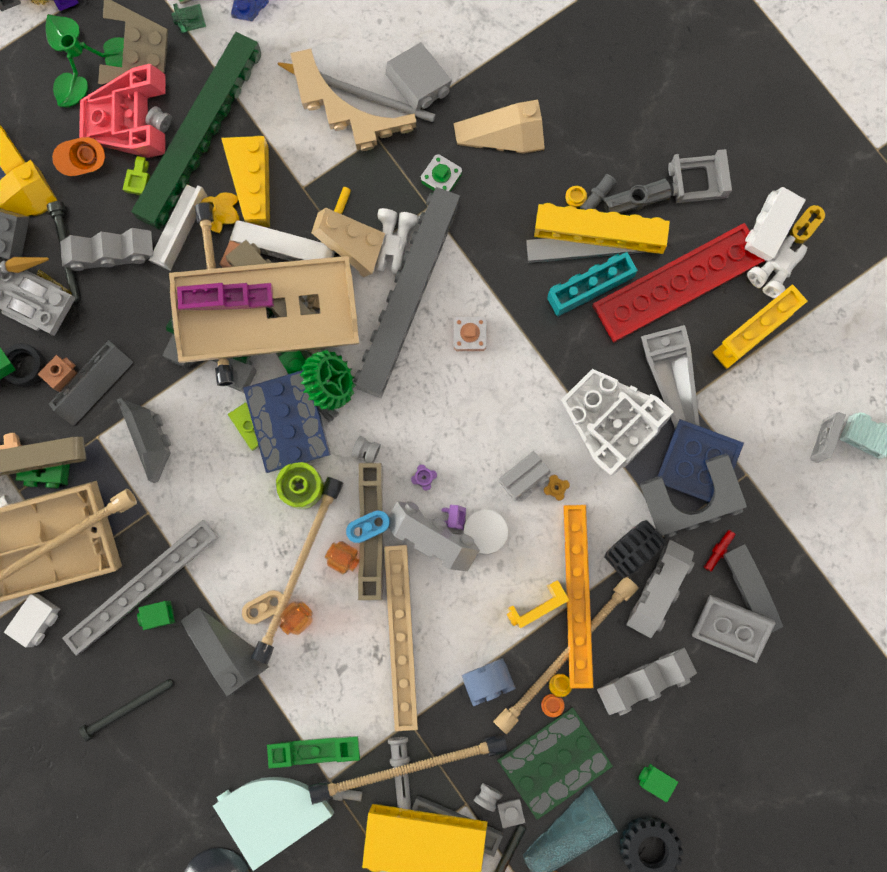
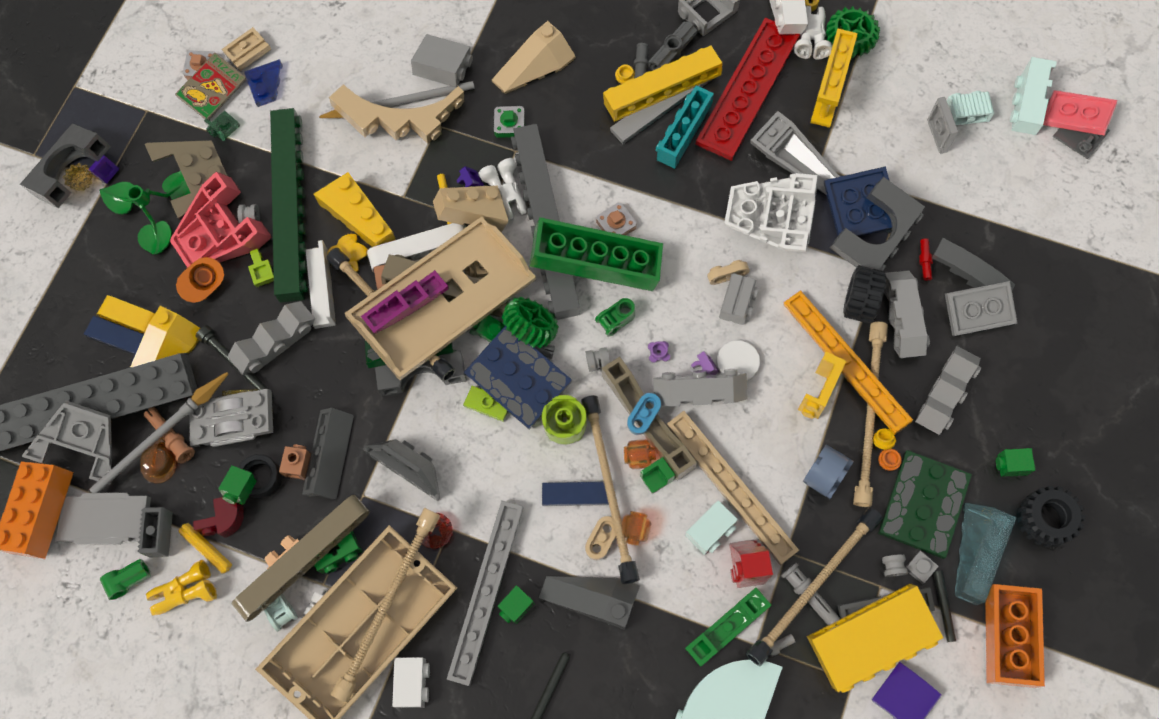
camera: 35 degrees left, 10 degrees down
pearl gold plate [544,475,570,501] -> none
none -> clear red gear [417,513,453,549]
none -> dark purple tile [457,166,484,187]
none -> green brick [529,217,663,292]
none -> dark blue tile [542,482,609,506]
none -> green piece [595,298,635,337]
none -> green panel [640,457,675,494]
none -> light aqua brick [685,501,738,555]
none -> tan plate [707,260,750,285]
none -> red wedge [729,539,773,588]
none -> green gear [826,6,880,58]

